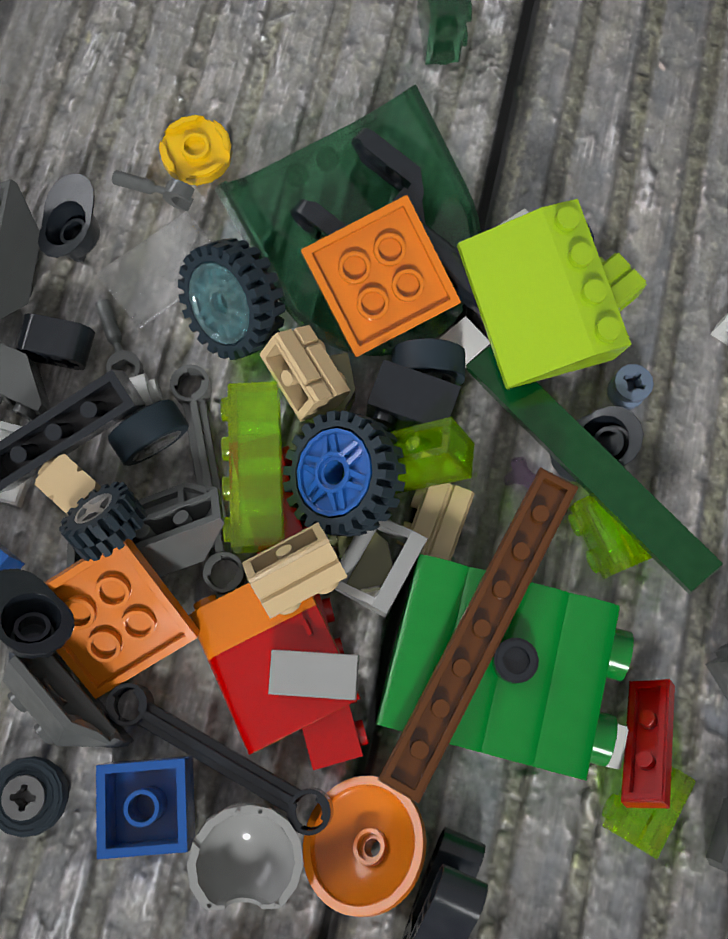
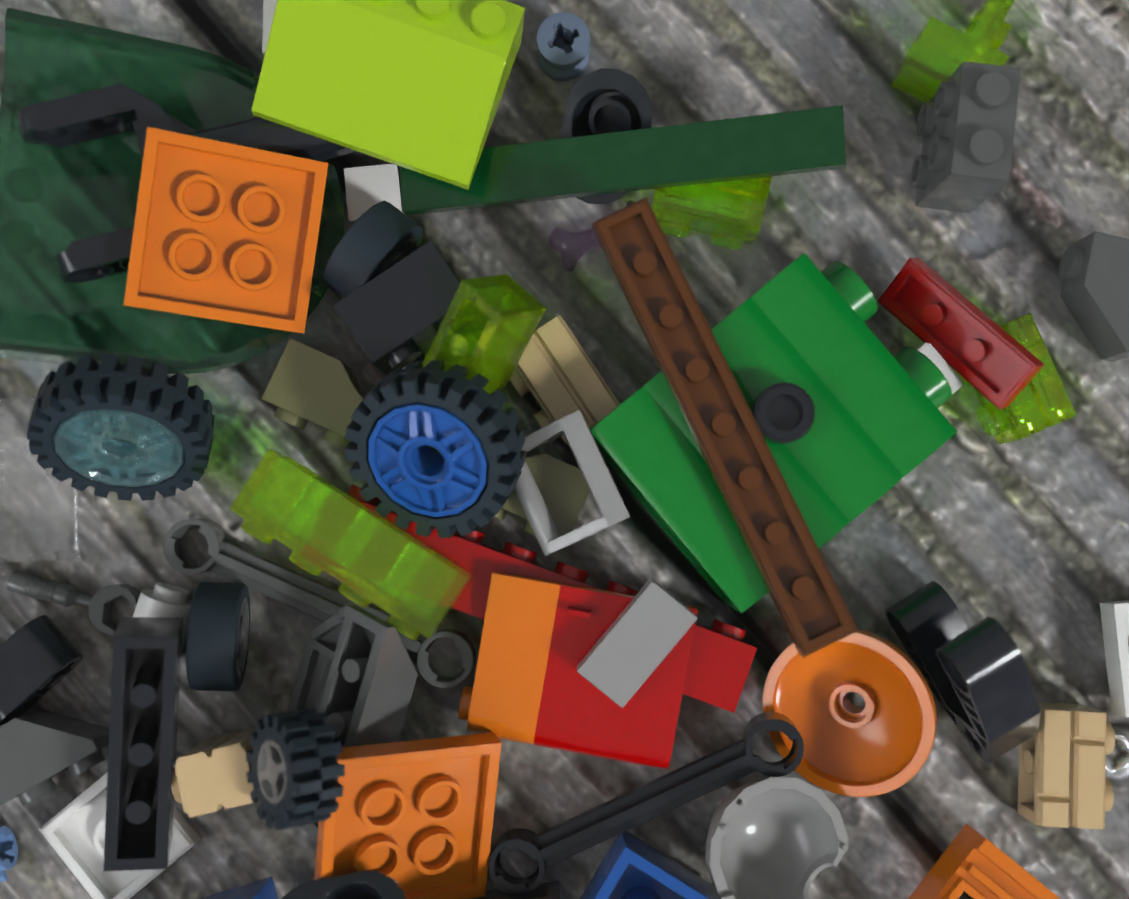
camera: 50 degrees left, 10 degrees up
tan brick [242,522,347,619] -> none
tan brick [260,325,351,422] -> none

